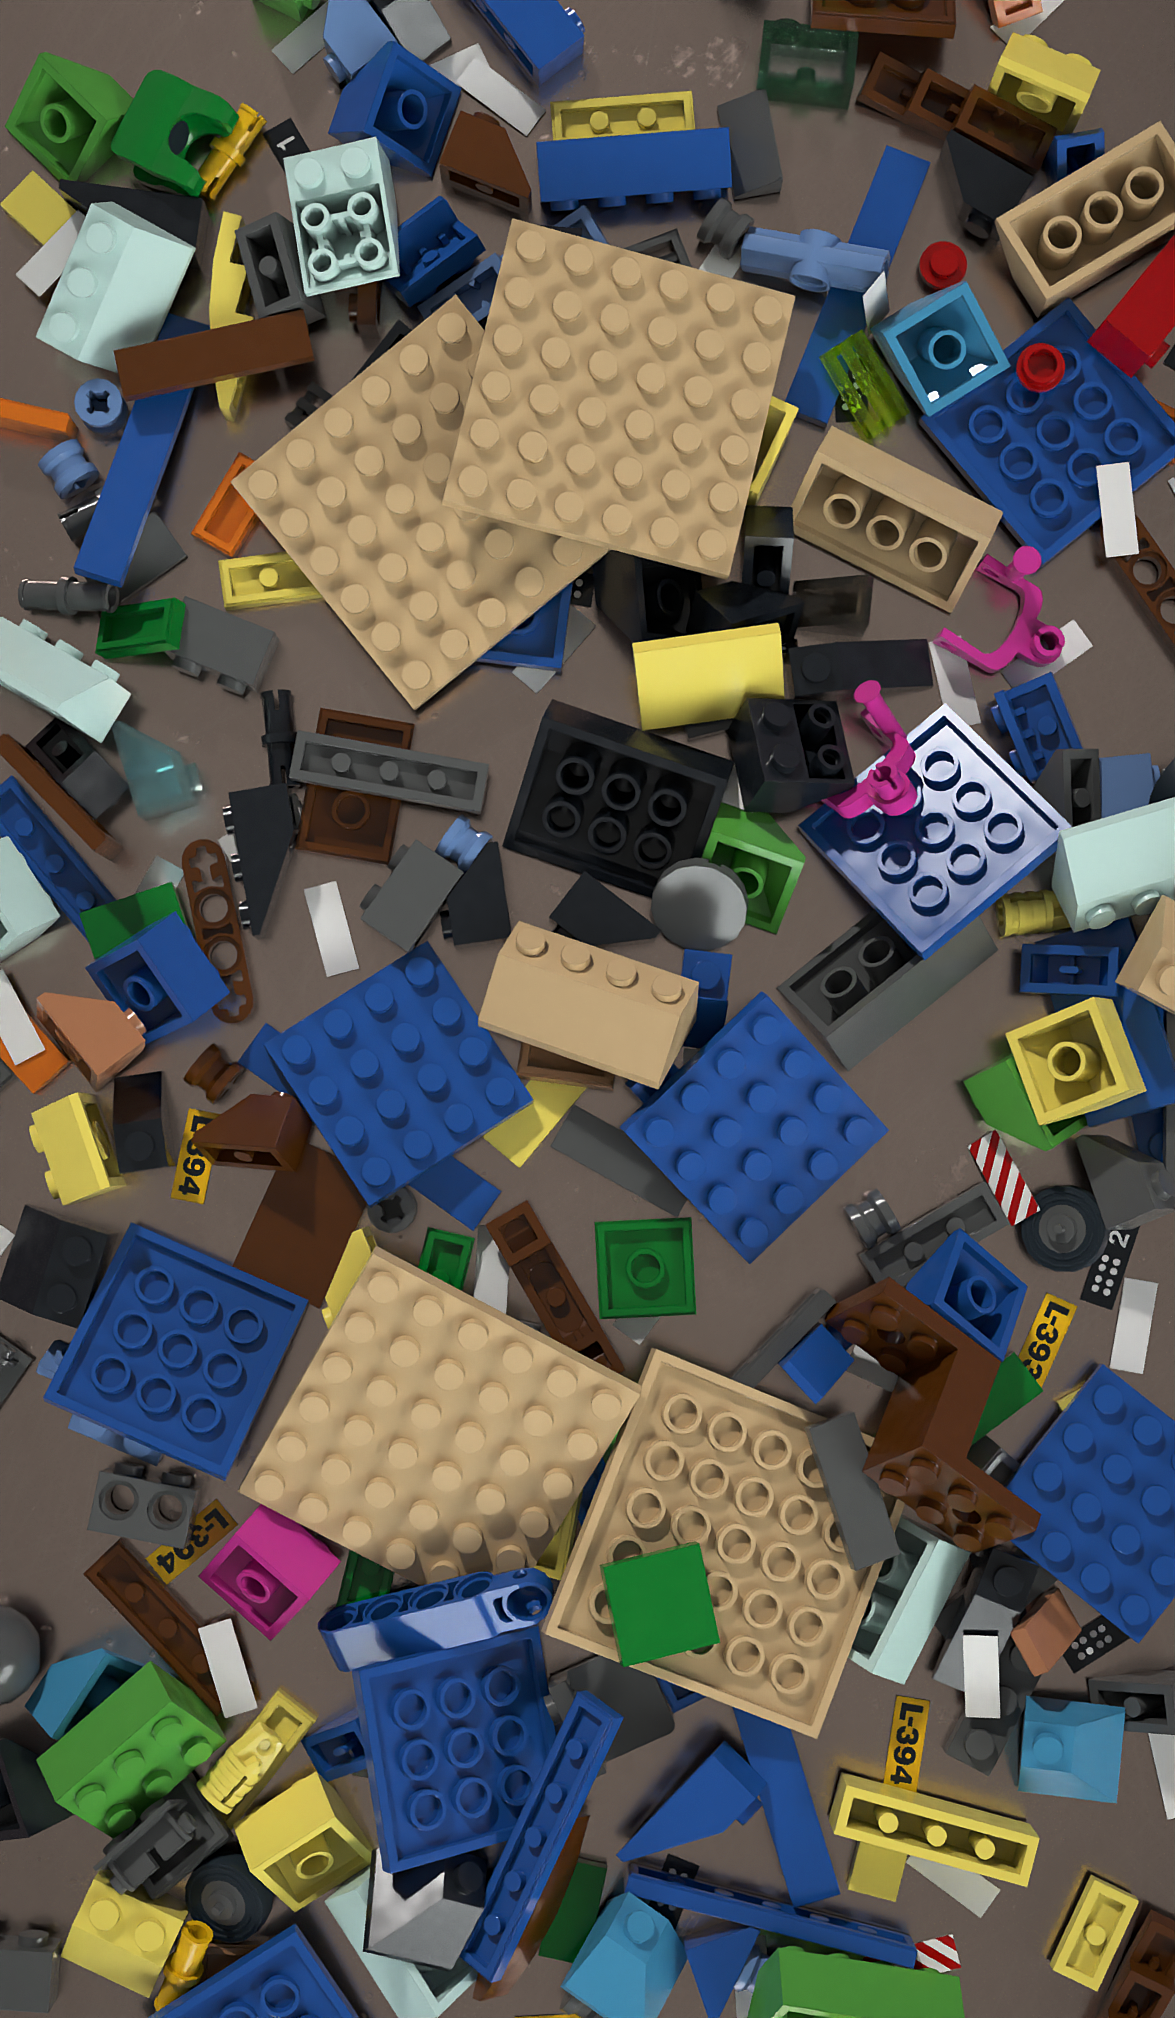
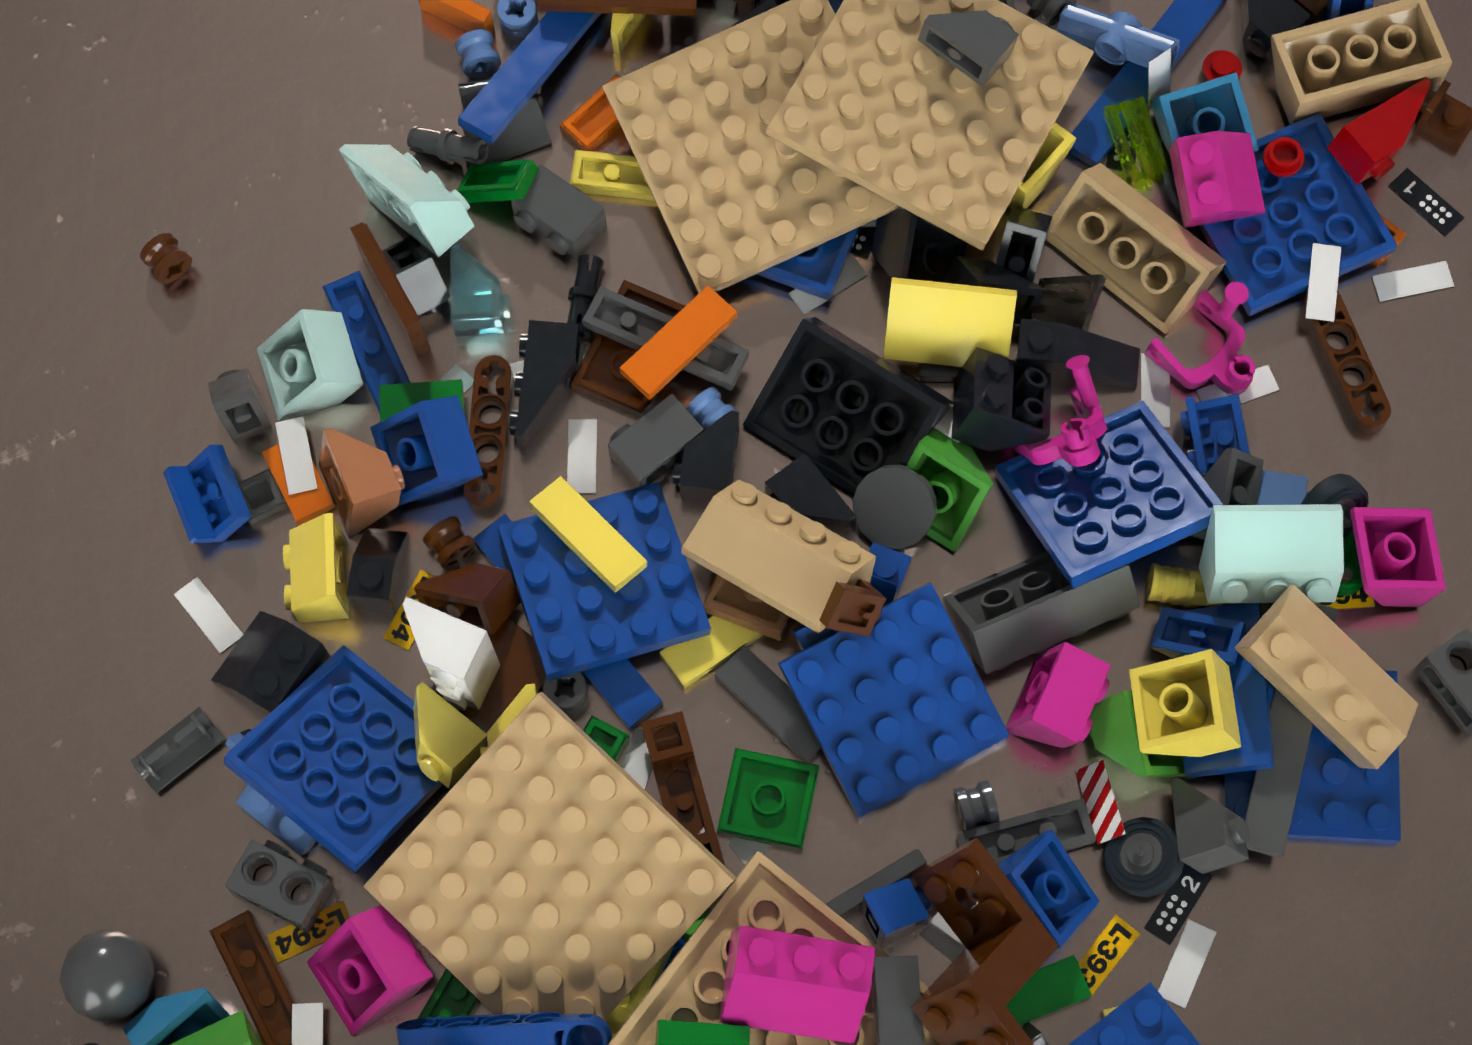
camera: 20 degrees right, 15 degrees down
none -> white slope [402,597,500,711]
none -> light yellow slope [413,681,487,788]
none -> light yellow tile [529,476,647,593]
none -> orange tile [620,285,738,400]
none -> dark pink slope [719,925,876,1044]
none -> reddish brown bracket [819,579,886,637]
none -> dark grey slope [918,10,1019,87]
none -> dark pink slope [1006,642,1111,748]
none -> dark pink slope [1169,131,1265,228]

